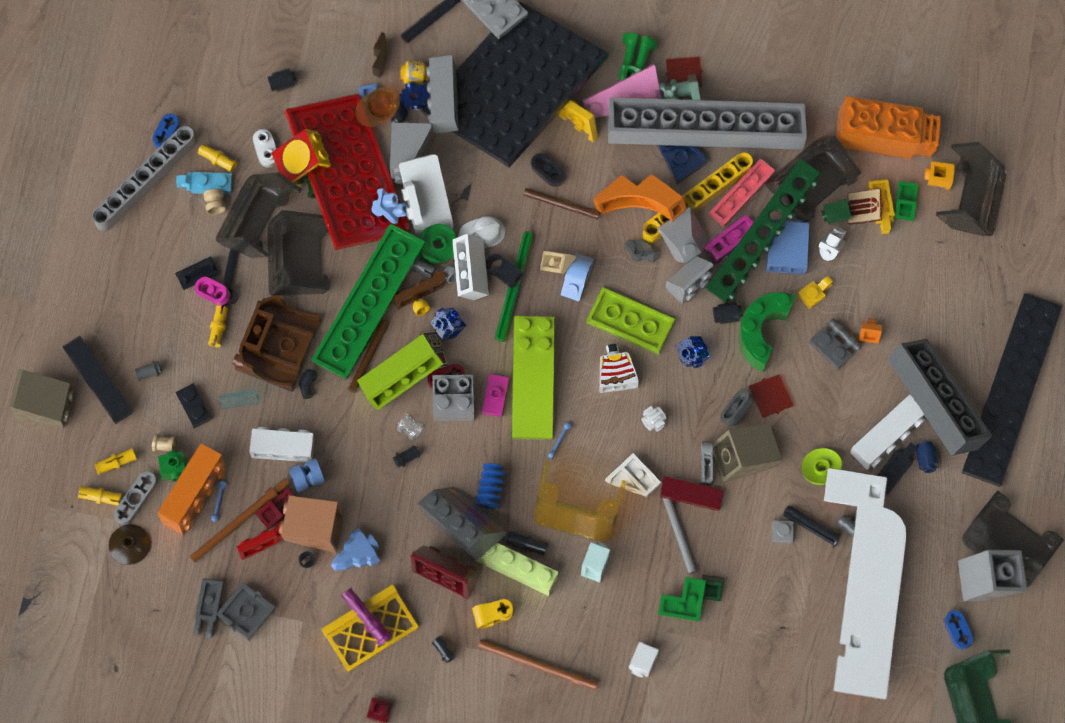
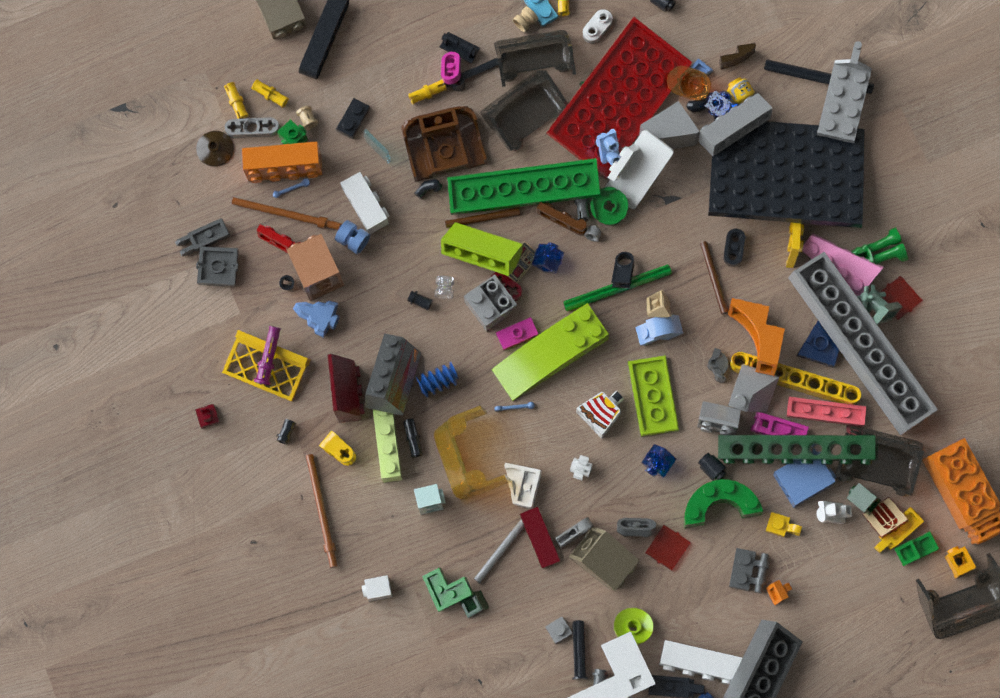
camera: 65 degrees right, 5 degrees up
dark grey pin [135,361,162,381] -> none
dark red slope [255,488,297,529] -> none
yellow panel [271,129,331,189] -> none
yellow hinge [413,298,430,316] -> none
white brick [453,234,489,300] -> none
white piece [458,216,505,249] -> none

